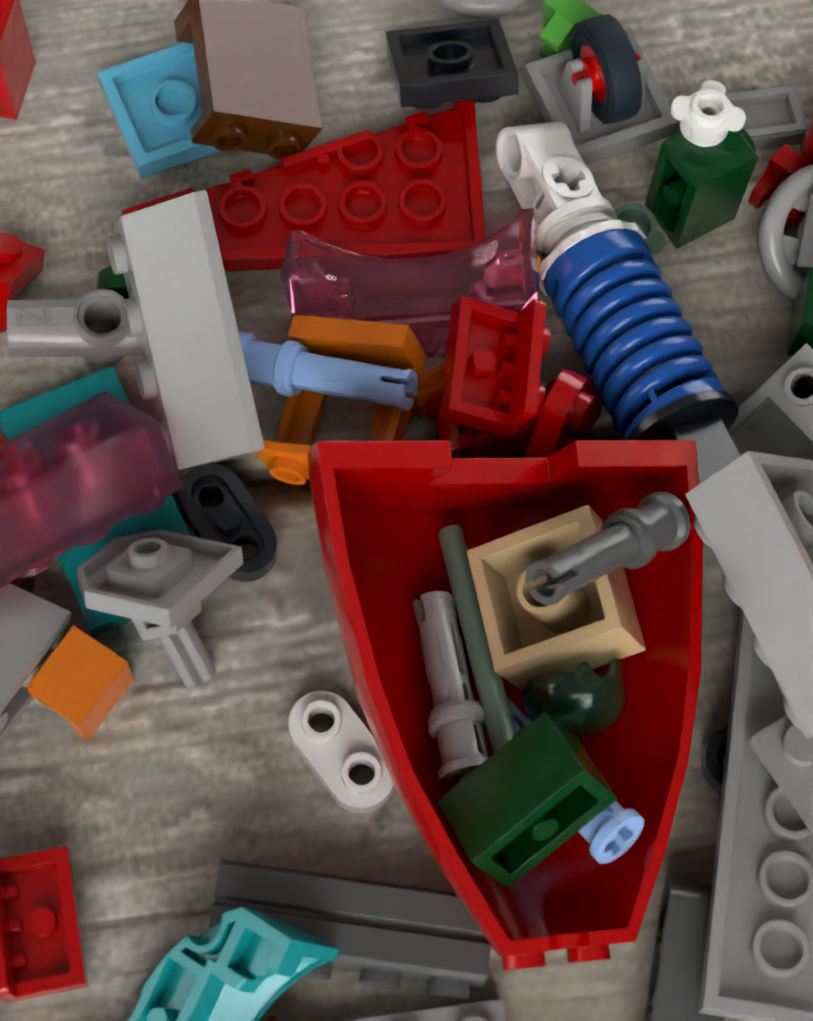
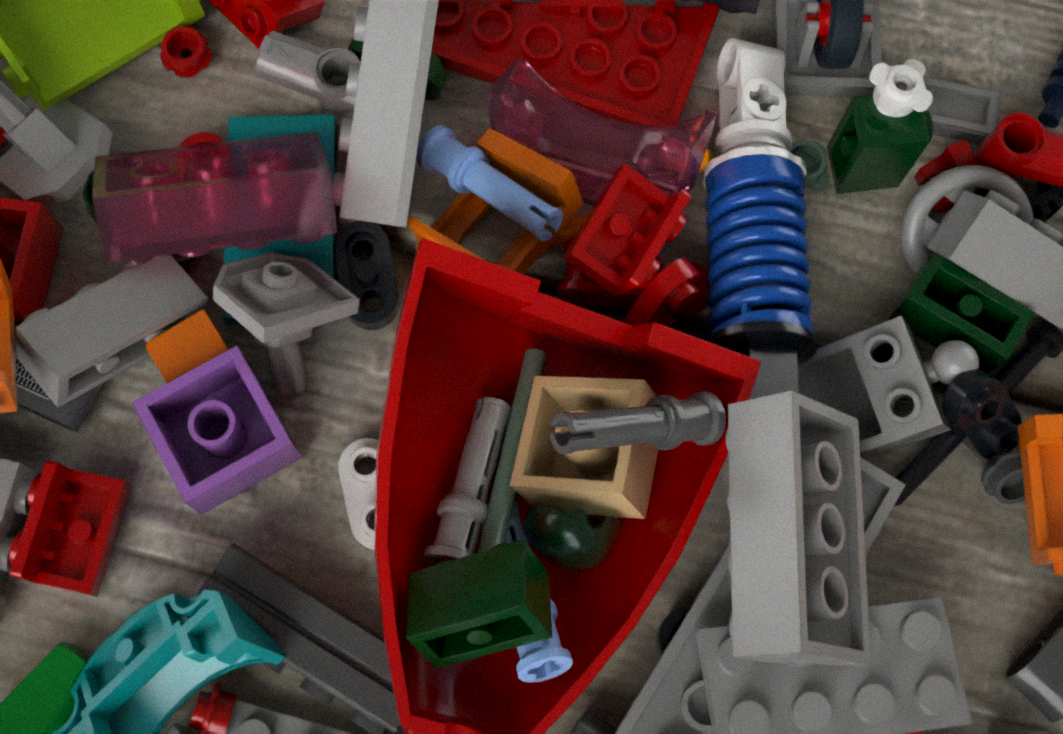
camera: 25 degrees right, 5 degrees up
none -> medium lavender brick [132,345,303,515]

